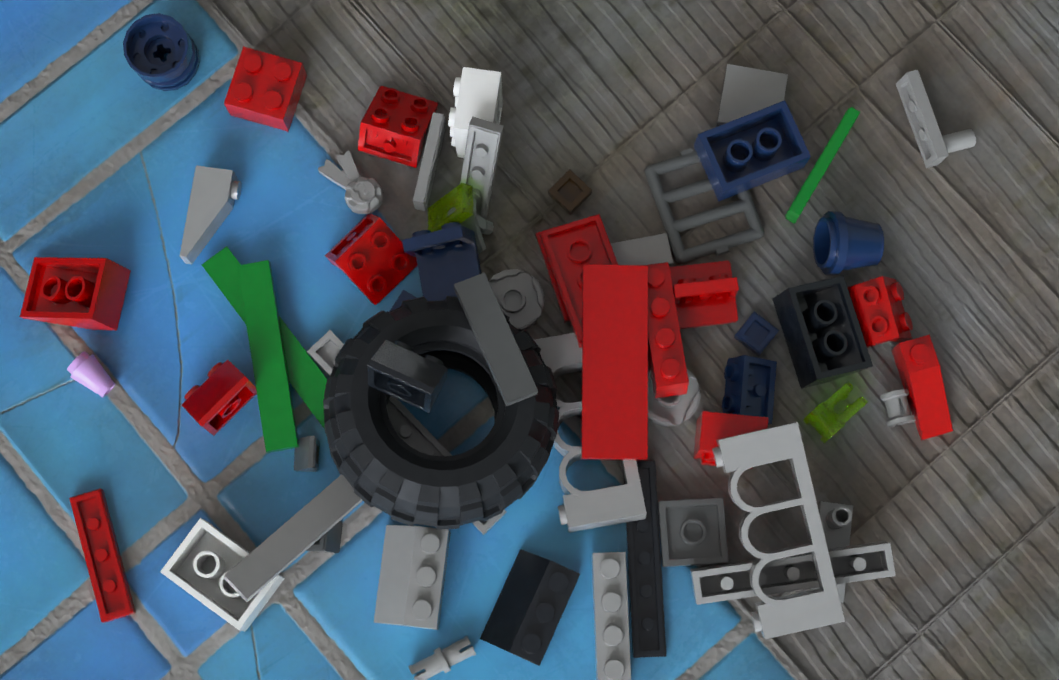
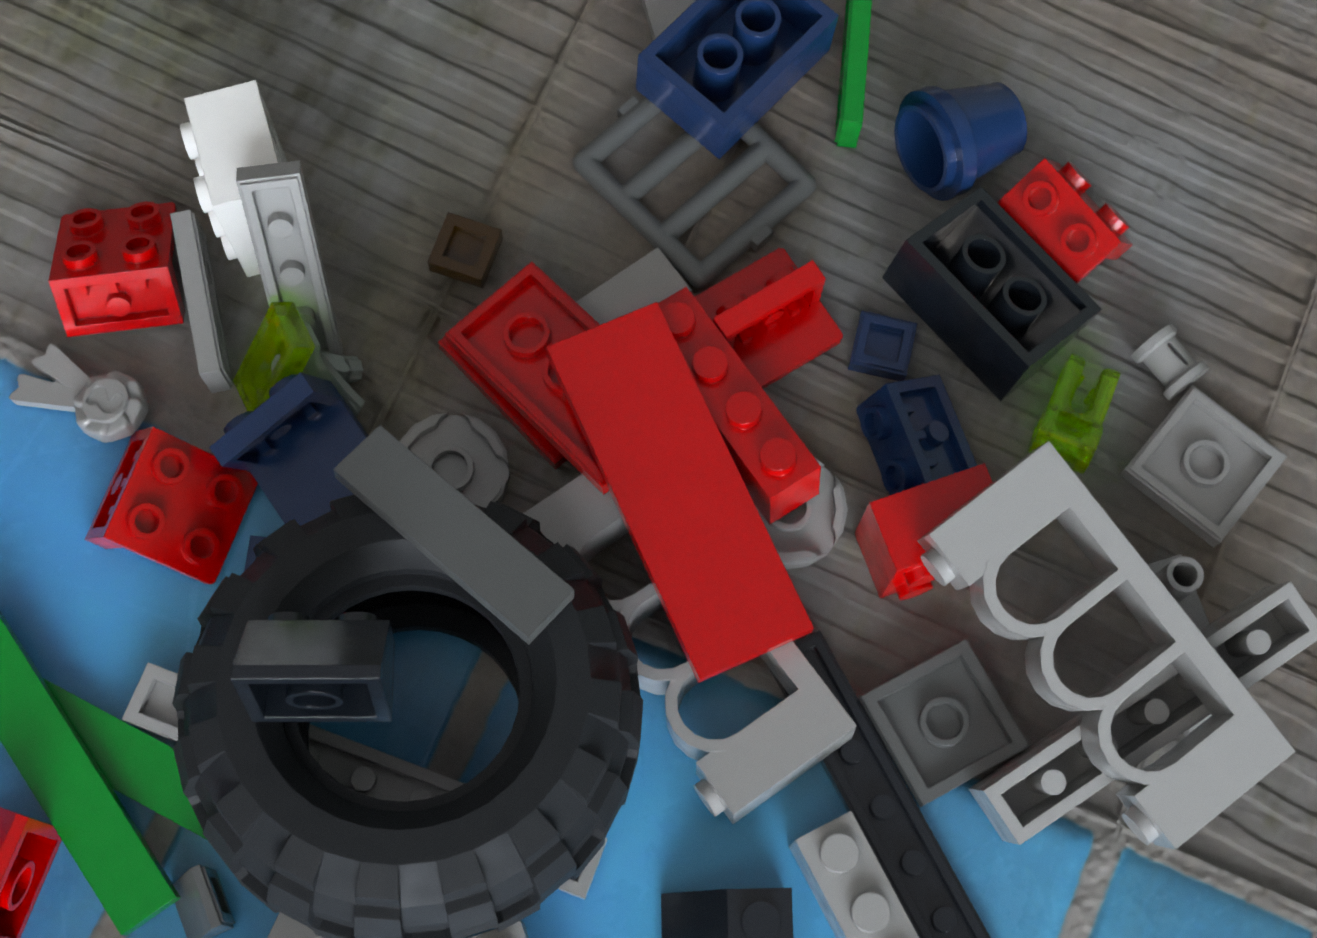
camera: 30 degrees left, 5 degrees down
red slope [891,334,953,441] -> none
none -> light grey tile [1120,385,1287,548]

